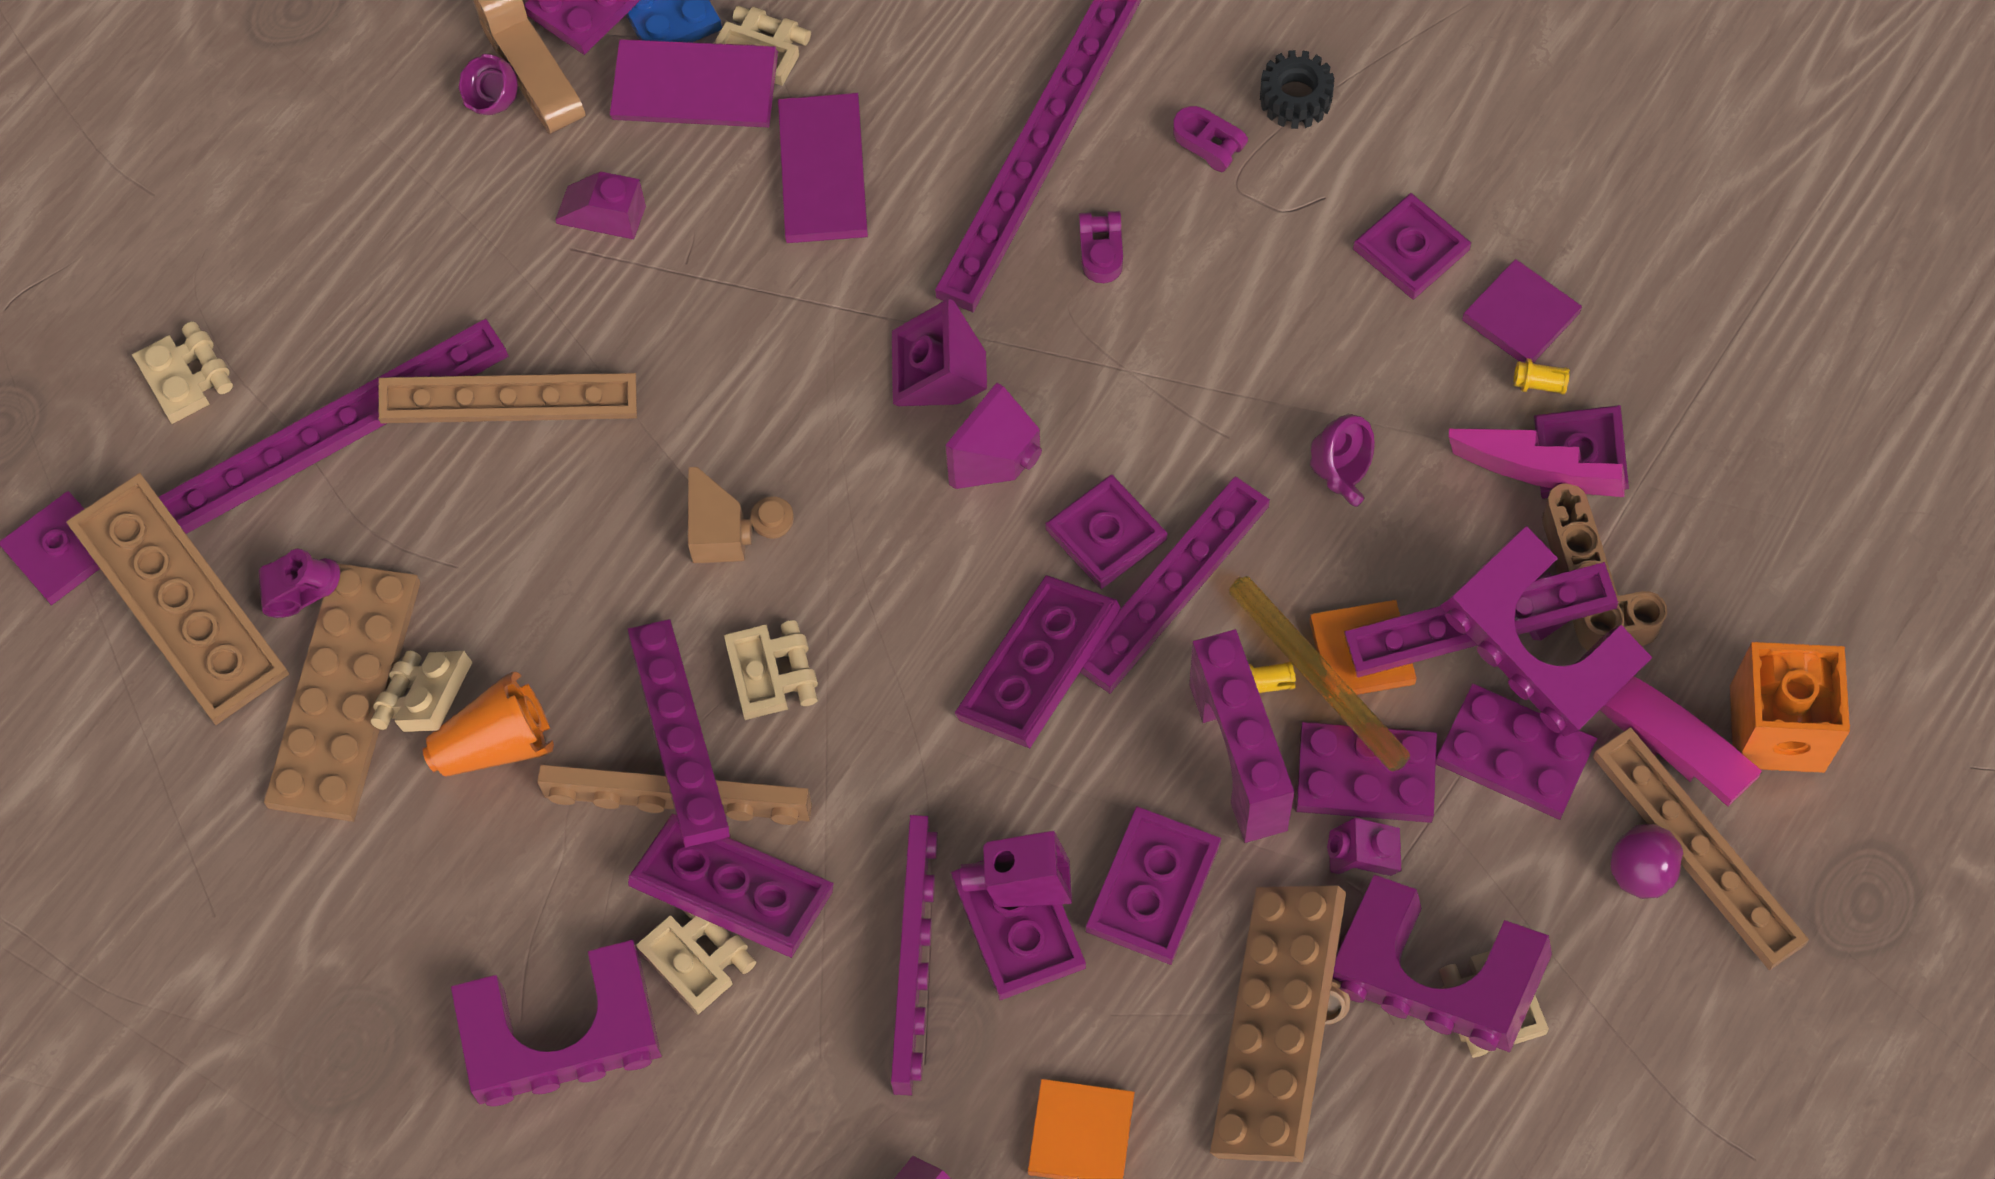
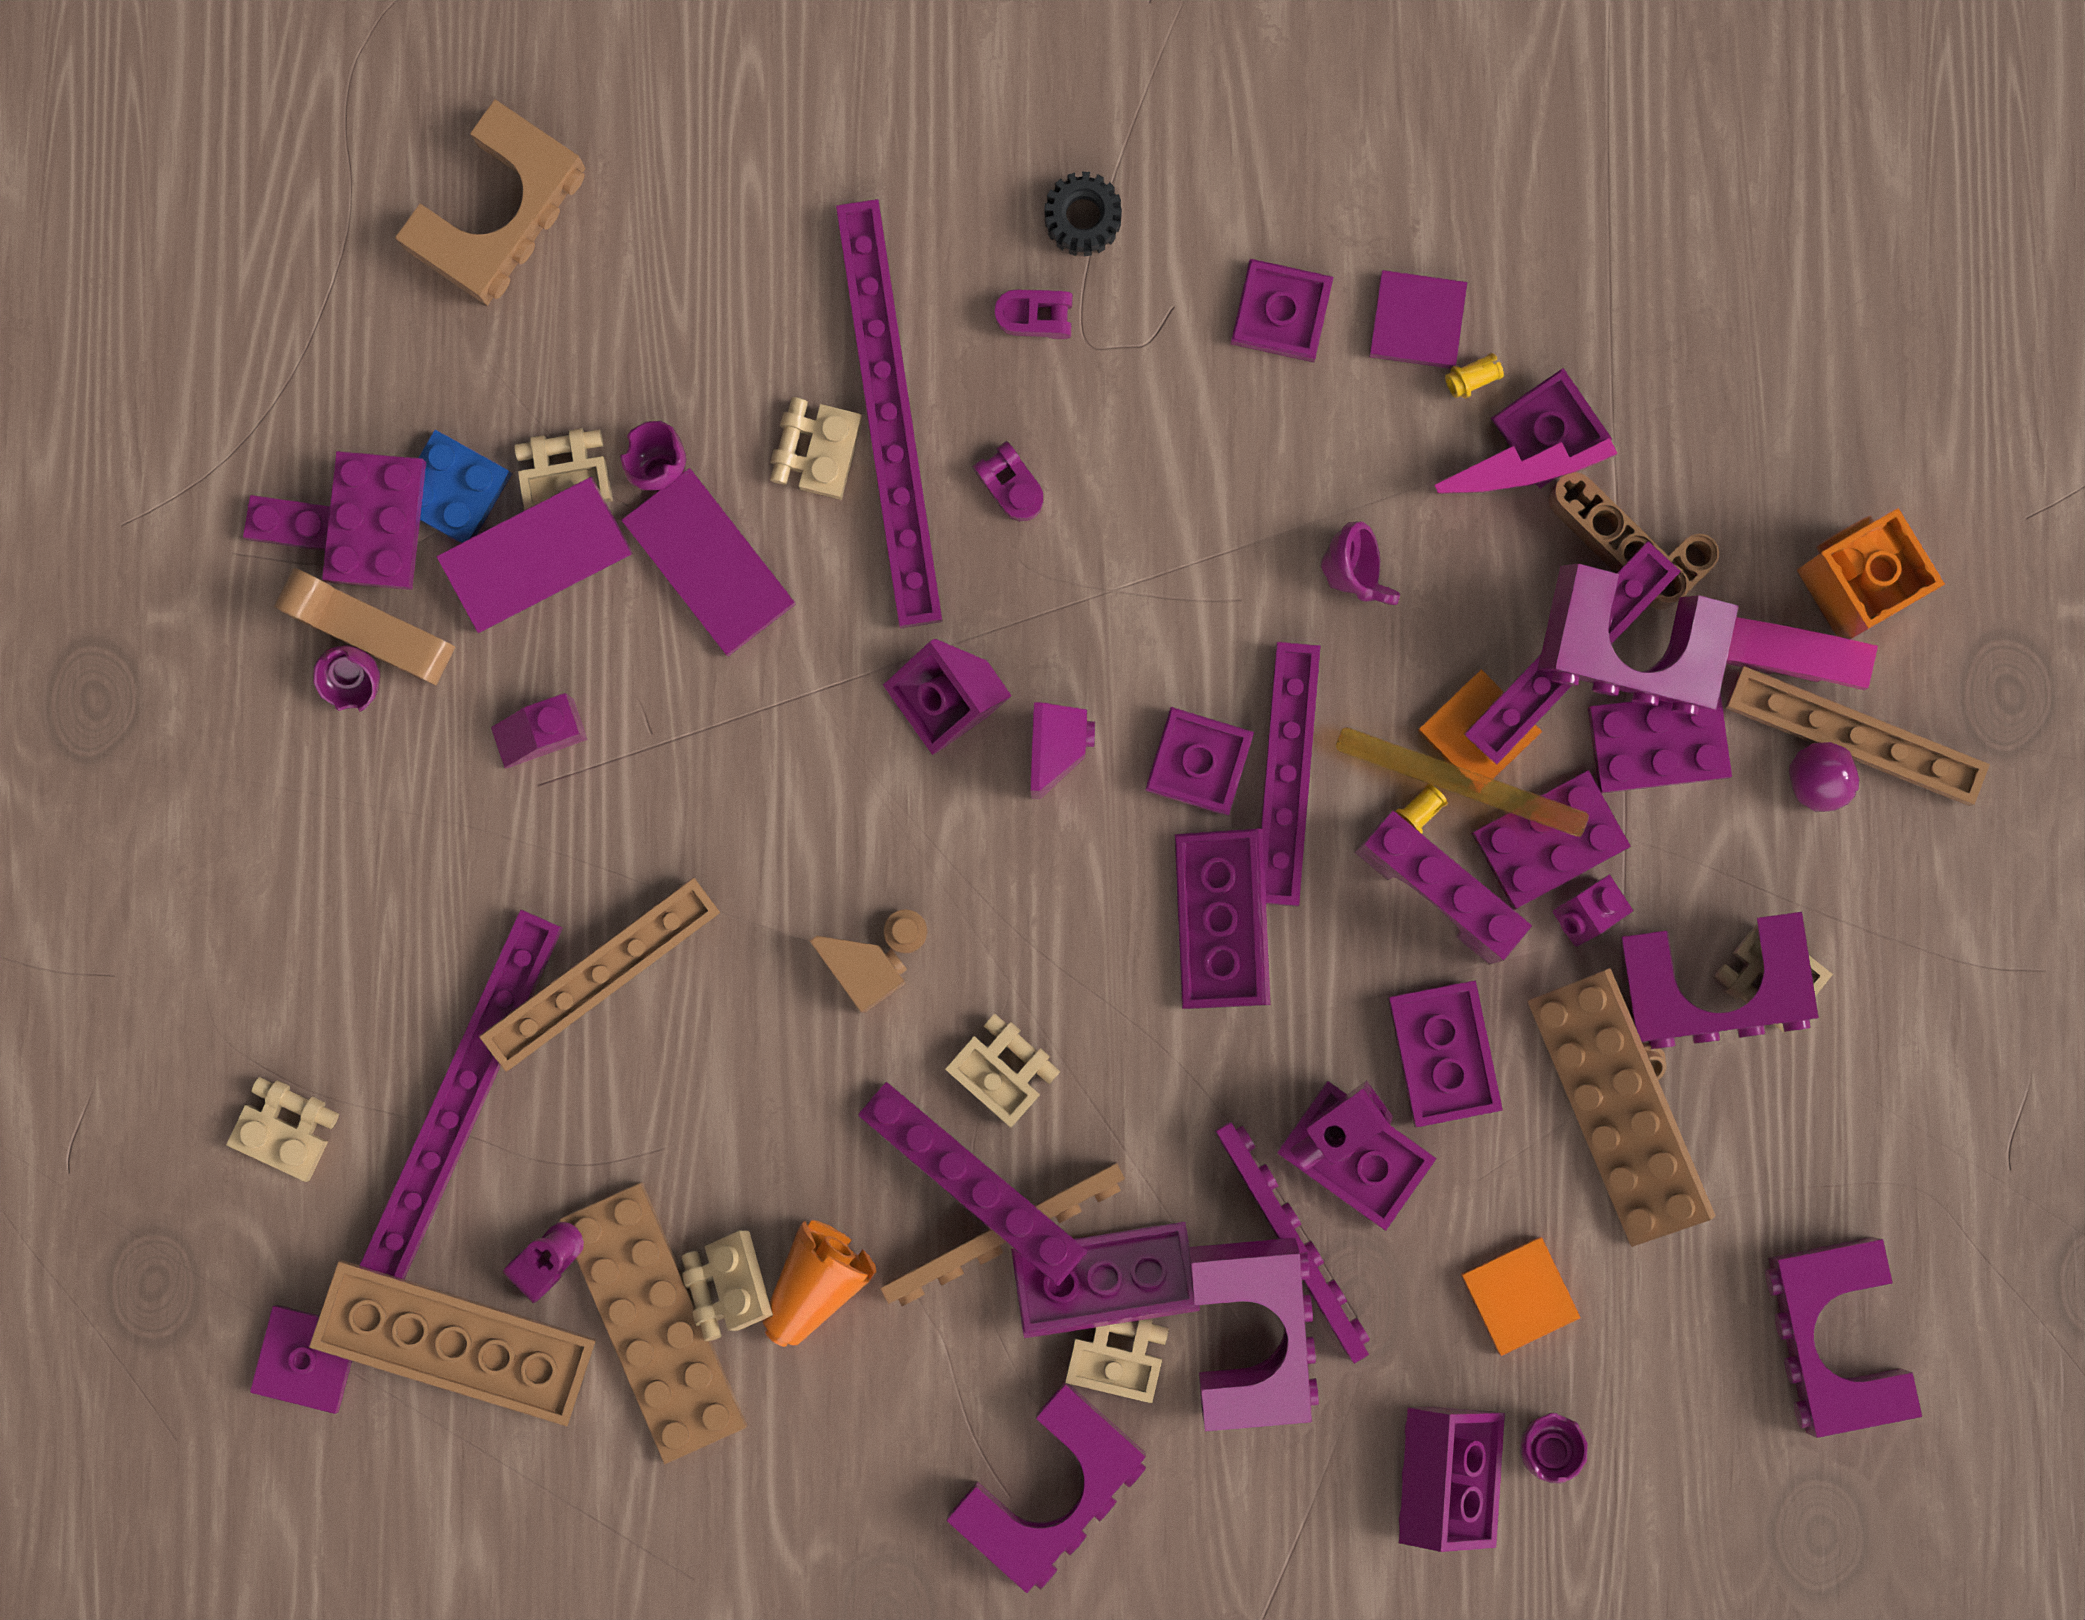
camera: 30 degrees left, 20 degrees up
none -> magenta hair [620,421,687,491]
none -> tan plate [770,397,863,500]
none -> magenta arch [1189,1238,1319,1432]

